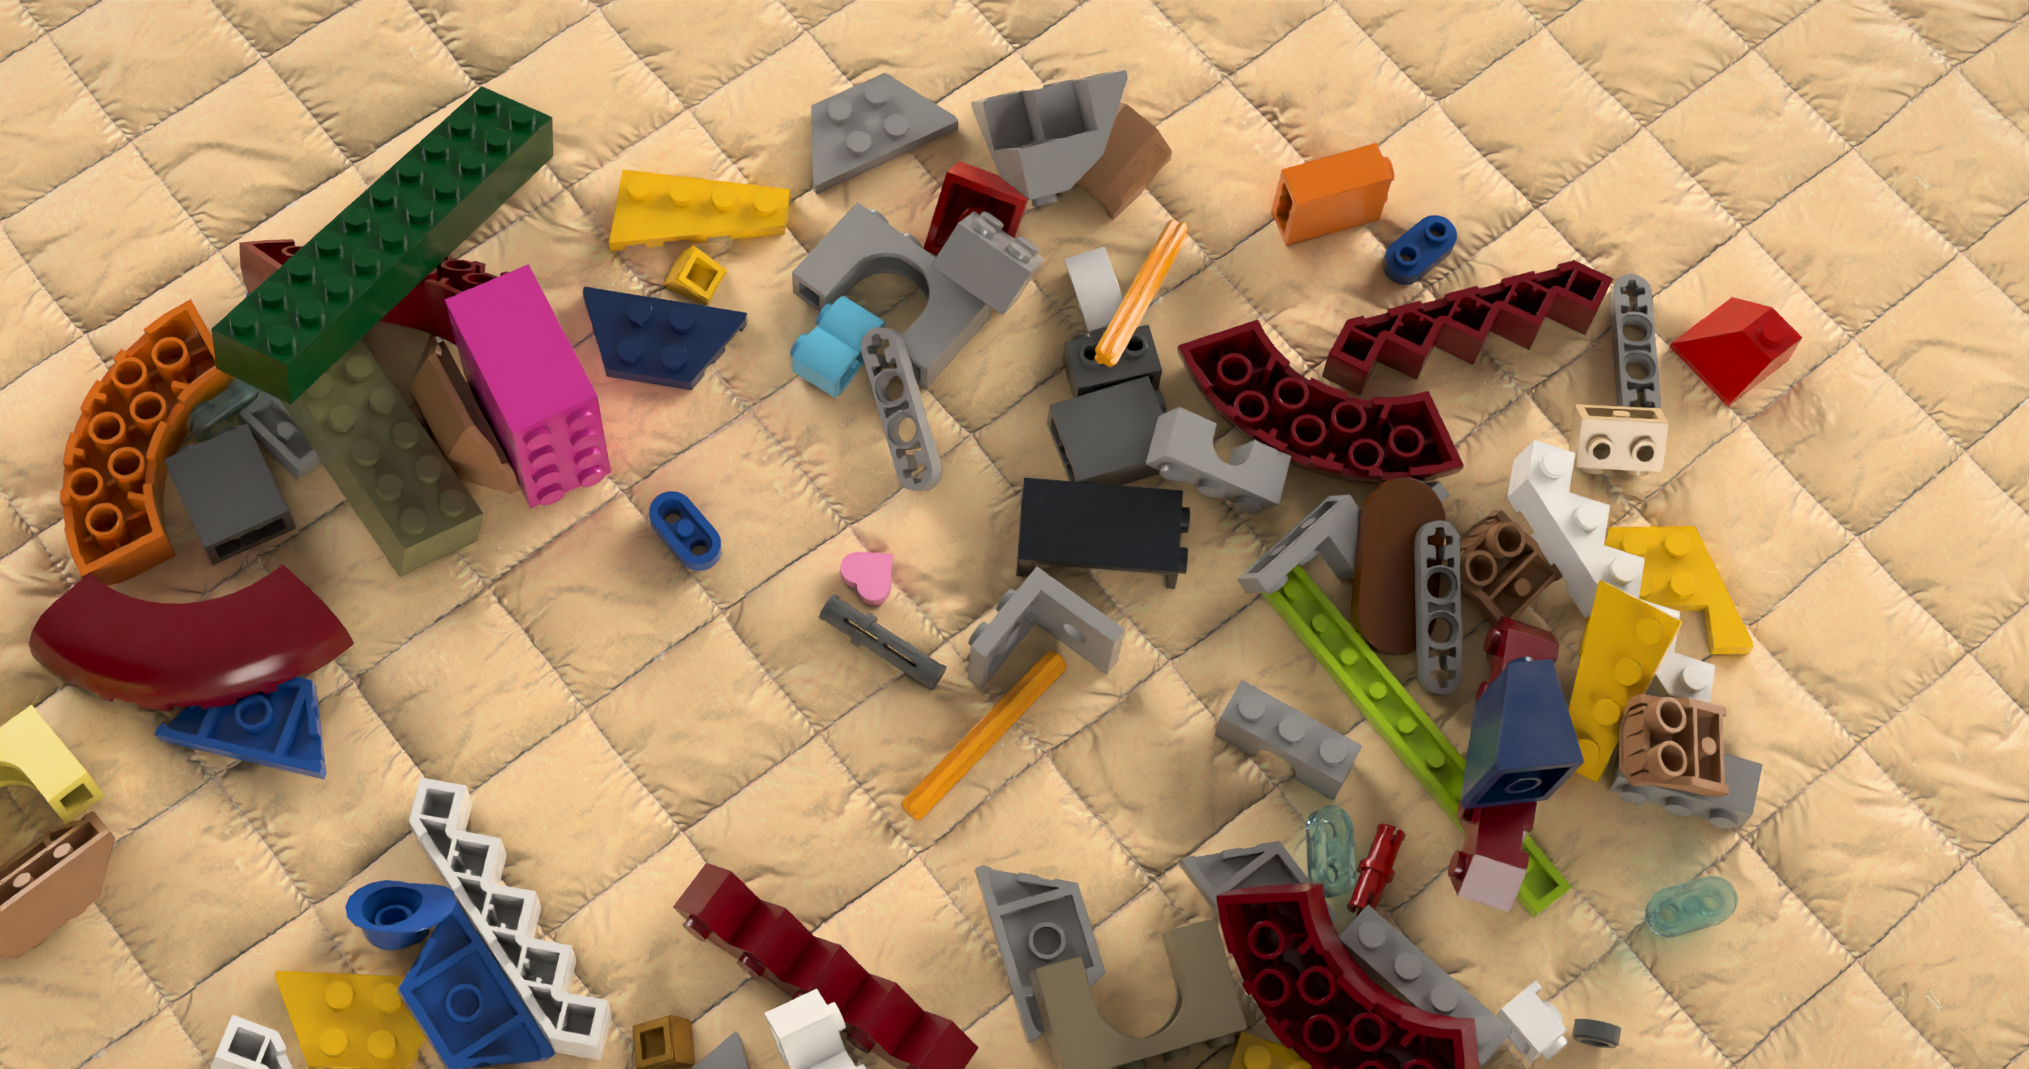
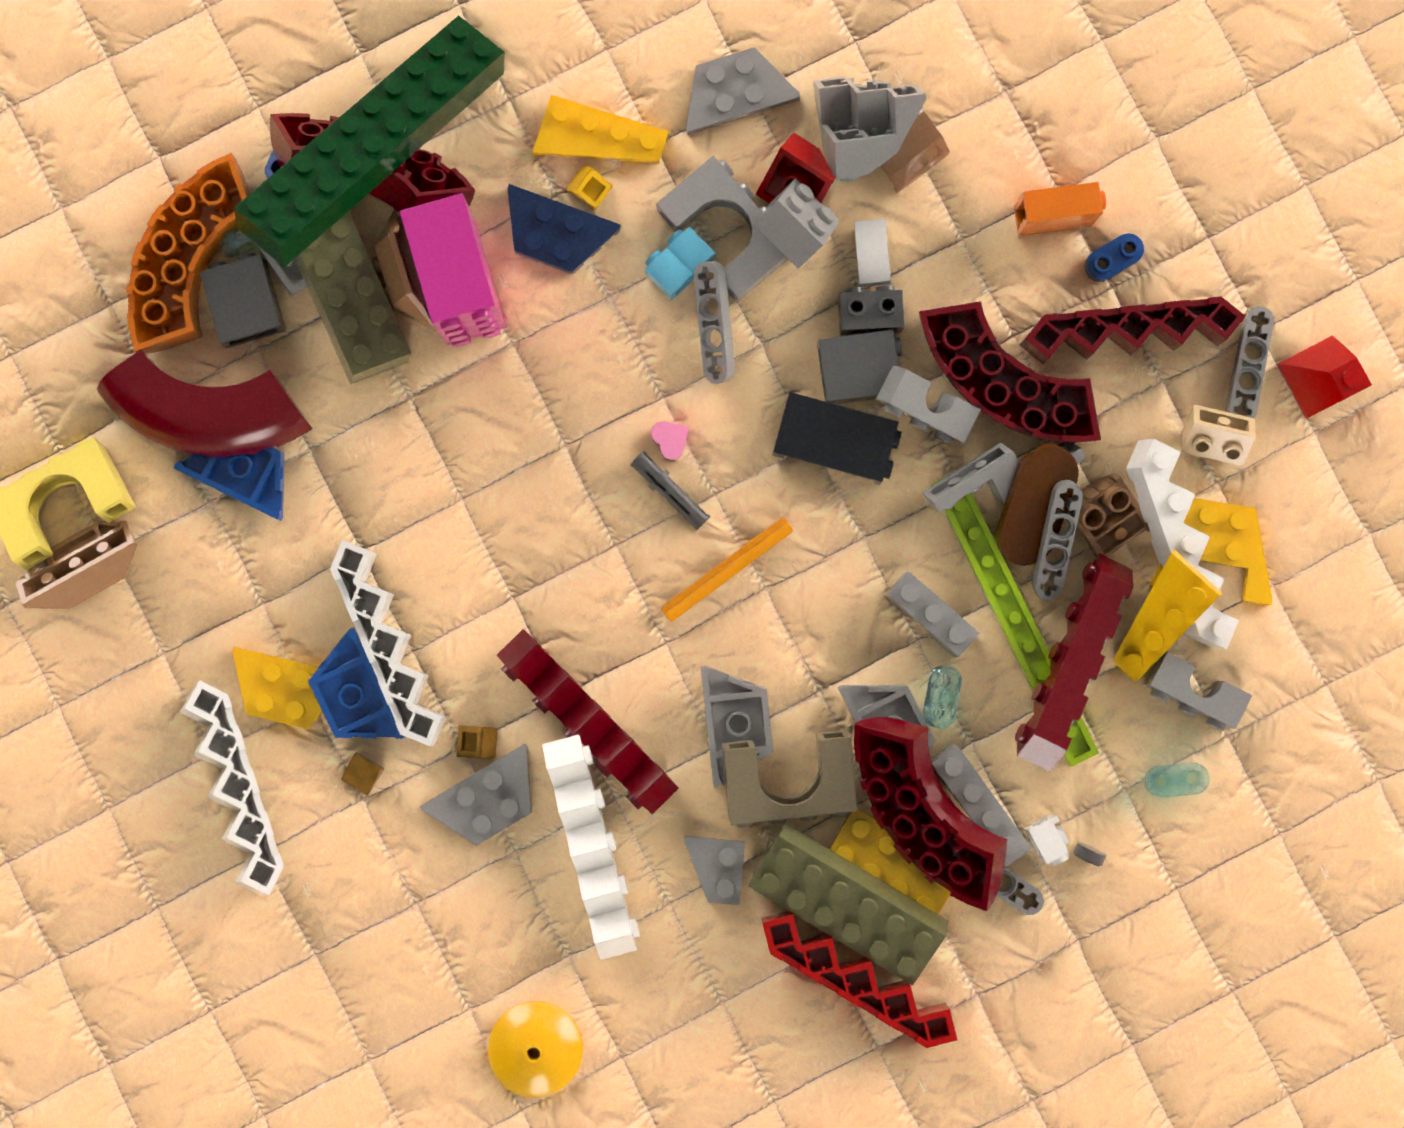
camera: 15 degrees right, 20 degrees up
blue piece [345,880,456,951] -> none
blue plate [649,491,722,571] -> none
light grey bracket [967,567,1125,689] -> none
light orange axle [1094,219,1188,367] -> none
red pin [1346,823,1406,916] -> none
dark blue slope [1461,656,1584,809] -> none
medium nougat slope [1619,694,1729,797] -> none

